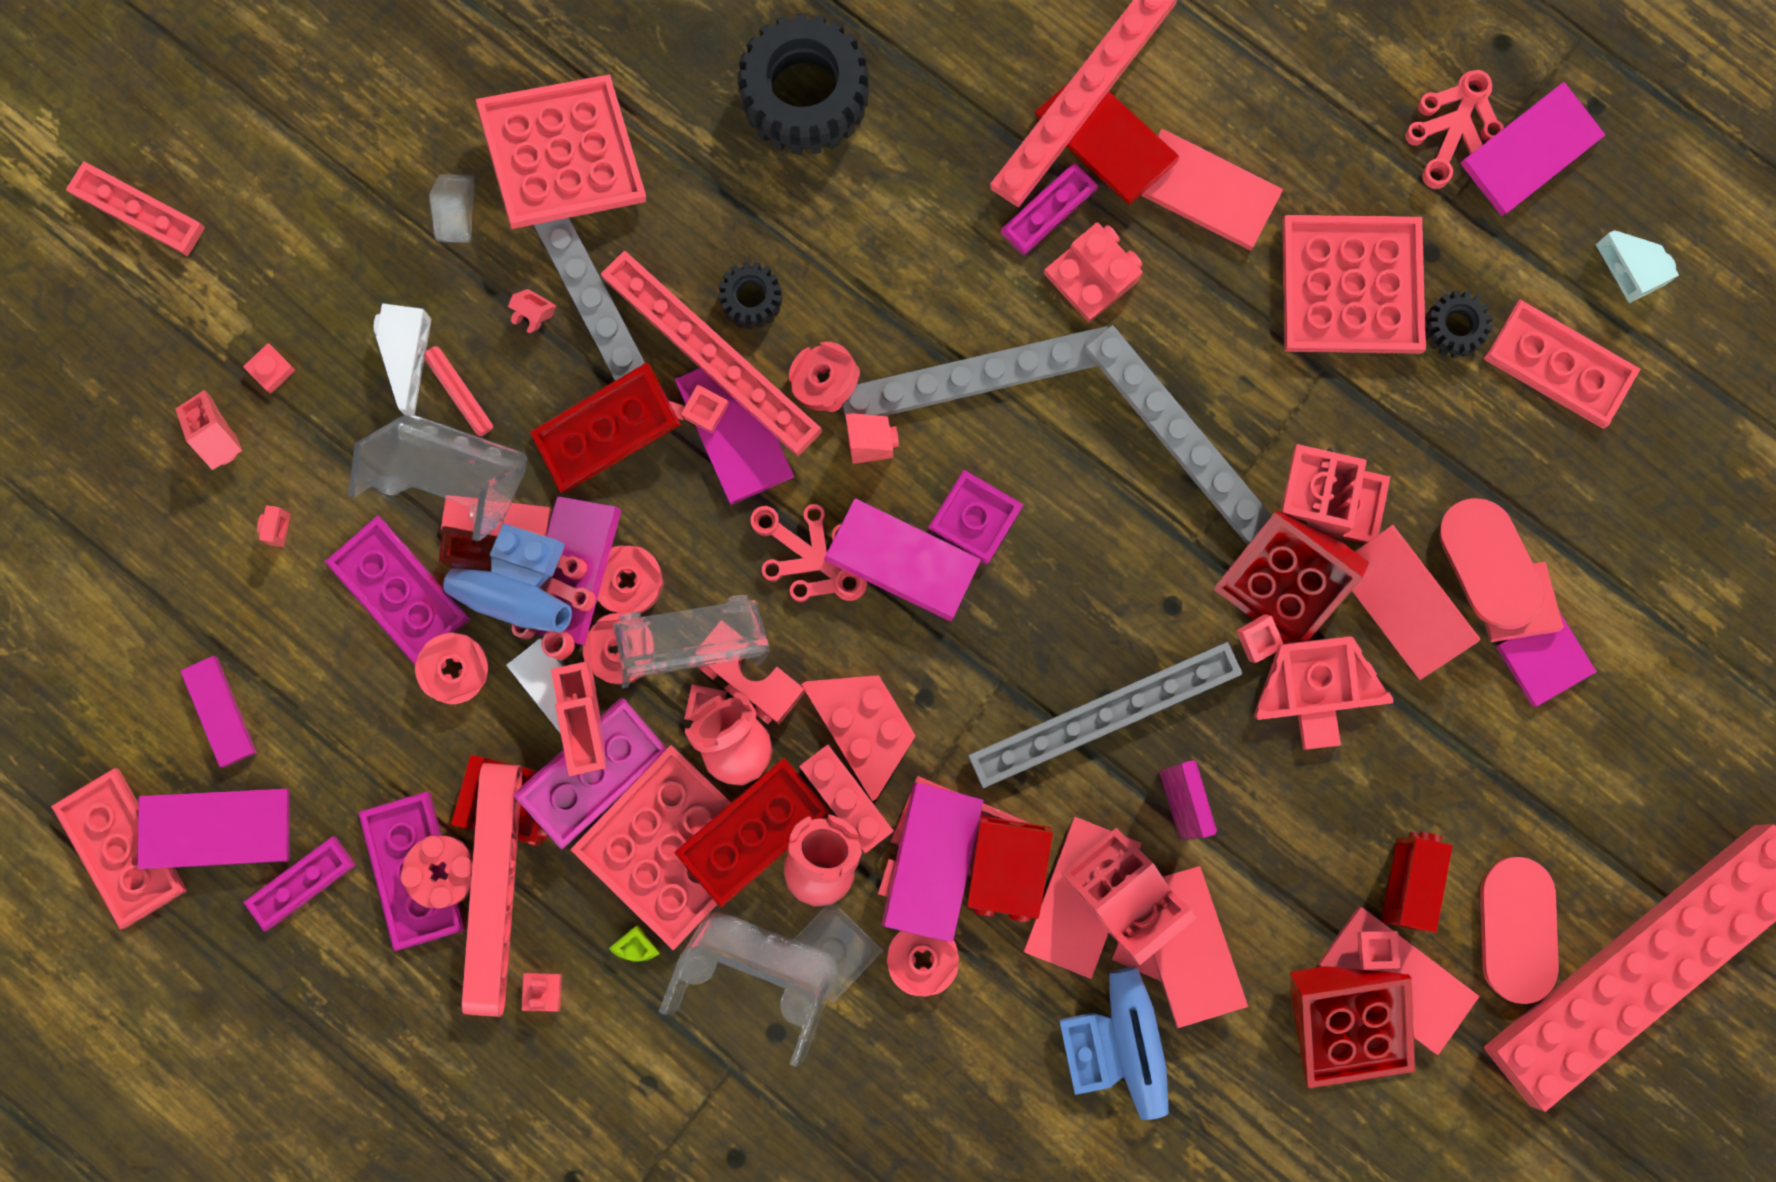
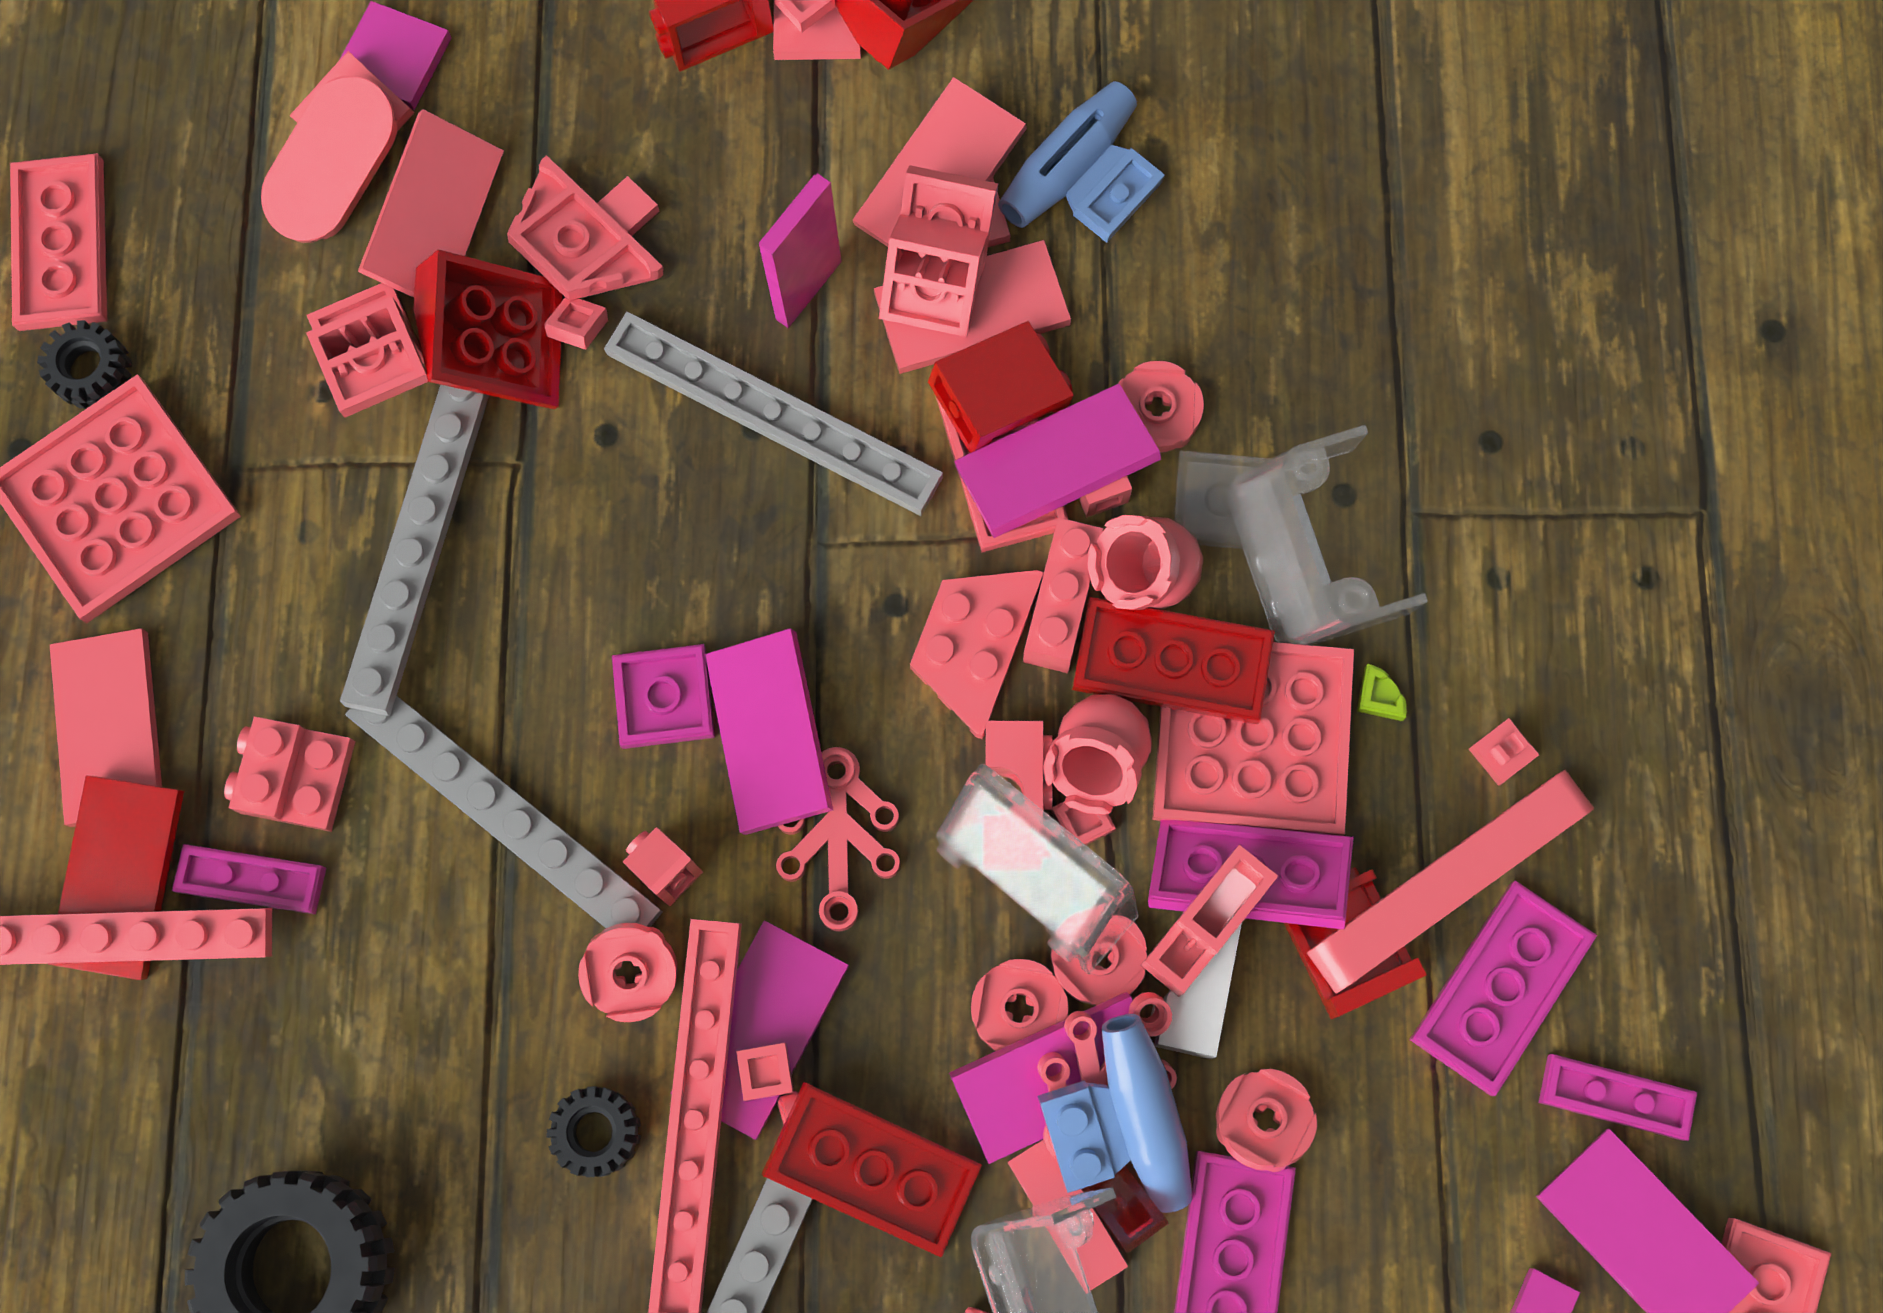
camera: 125 degrees left, 5 degrees down
coral plate [400,836,473,908] -> none

